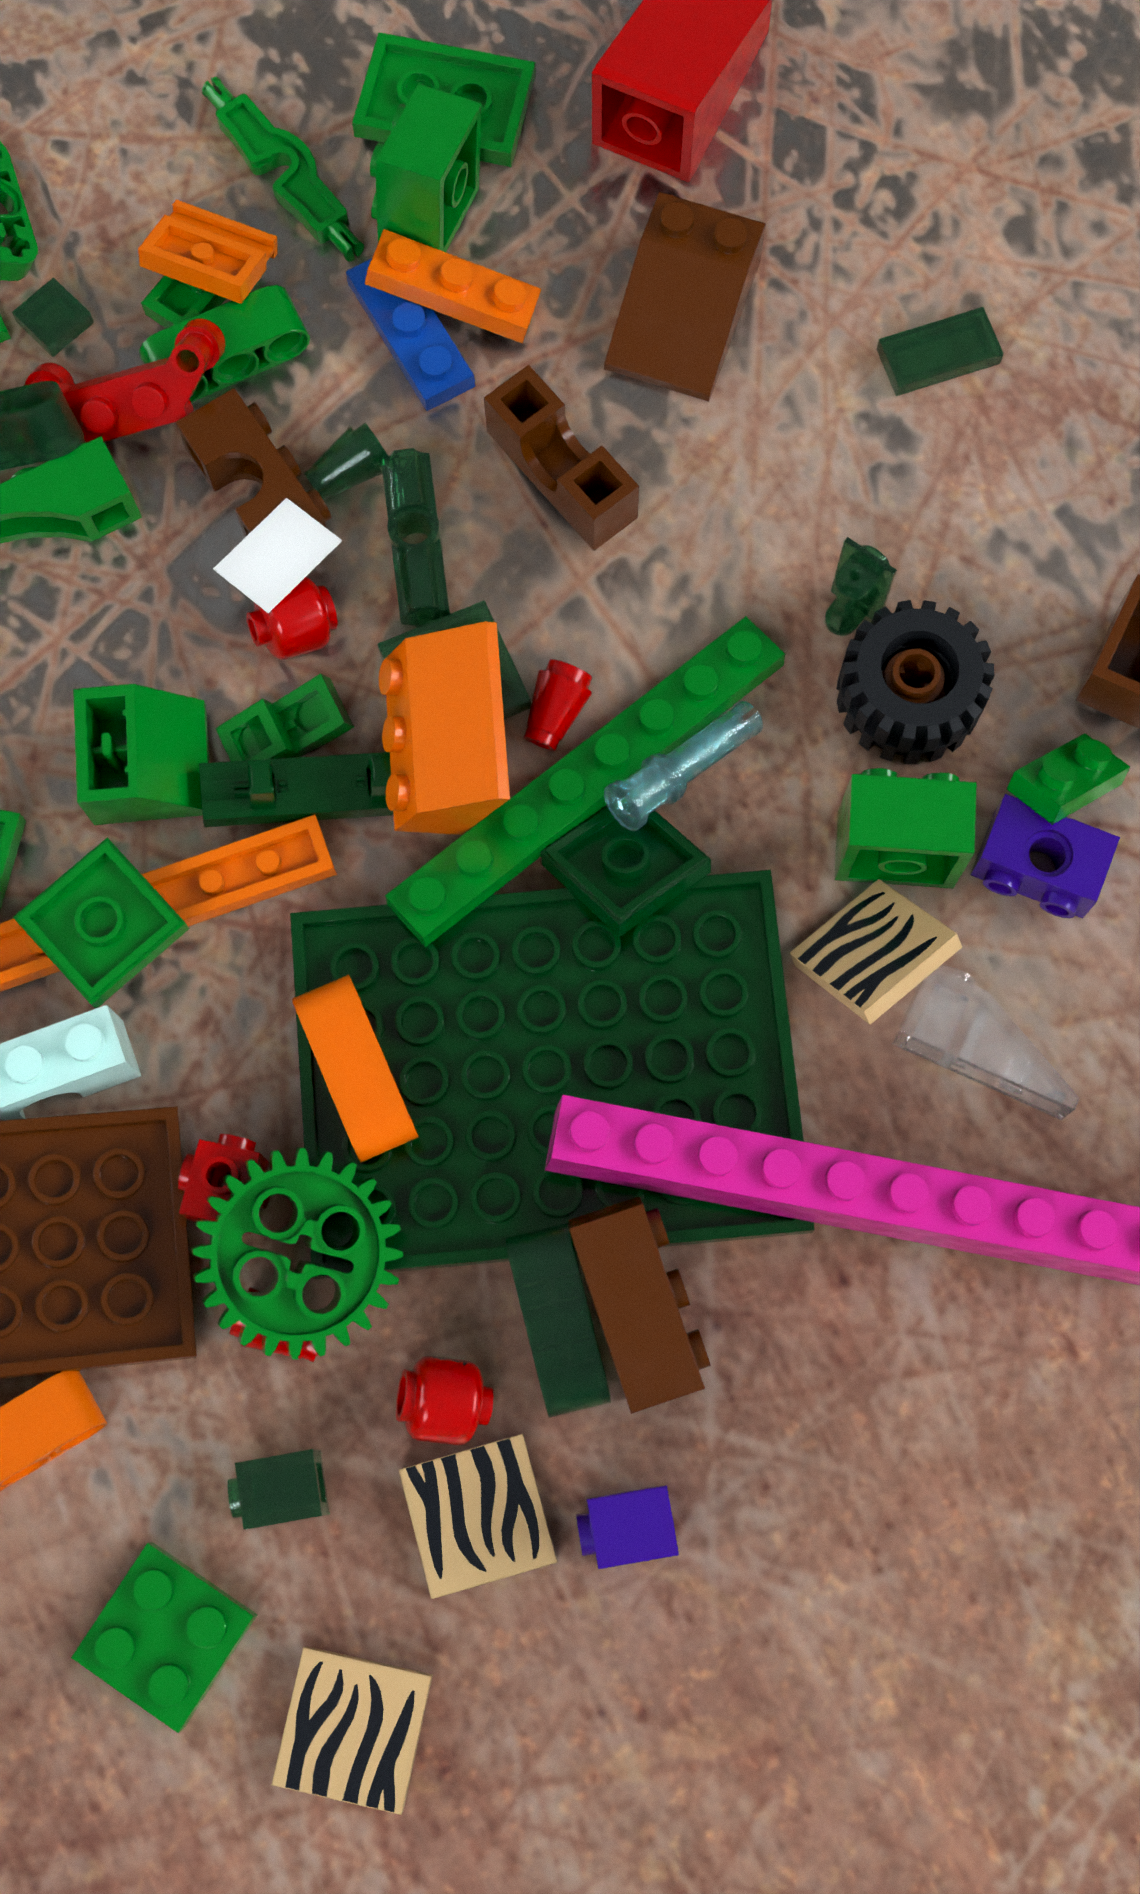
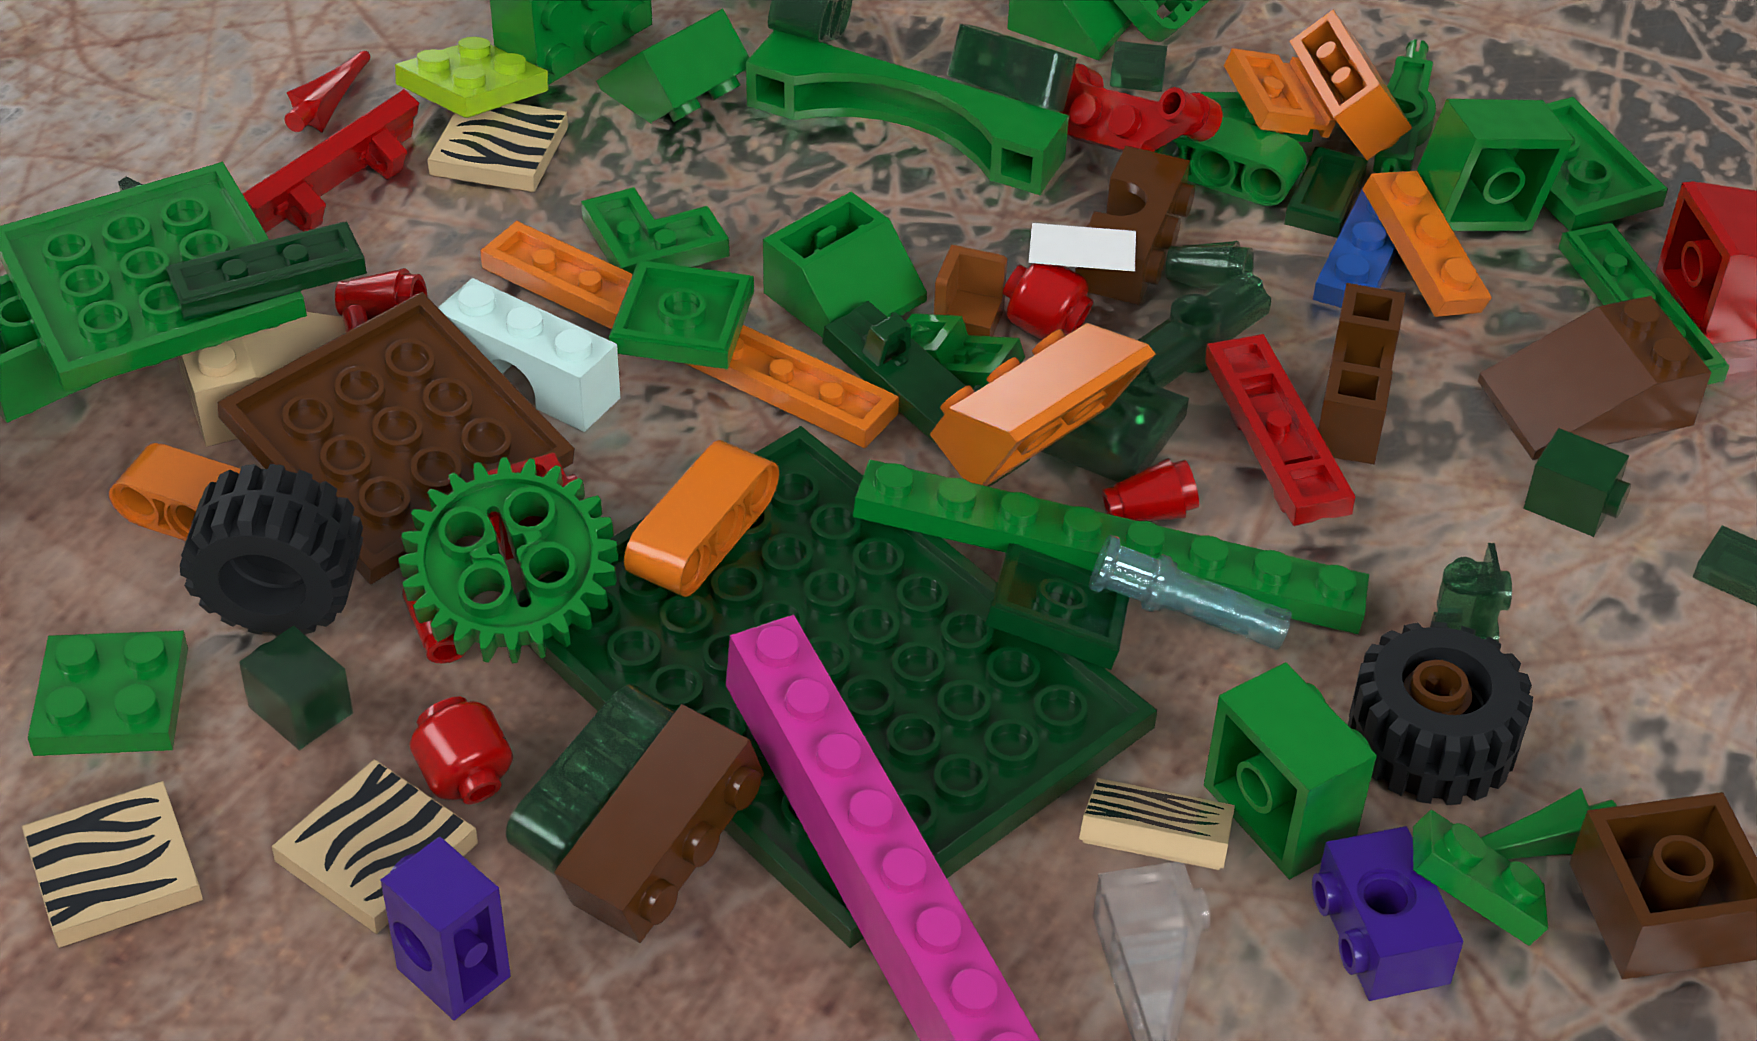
camera: 50 degrees right, 30 degrees down
none -> black tyre [179,464,363,637]
none -> dark orange panel [934,244,1008,336]
none -> red hinge [1205,334,1356,526]
none -> dark green tile [1284,147,1368,238]
none -> orange brick [1289,9,1412,160]
none -> green piece [1480,788,1617,859]
none -> dark green brick [1523,428,1631,537]
none -> green tile [1558,223,1730,385]

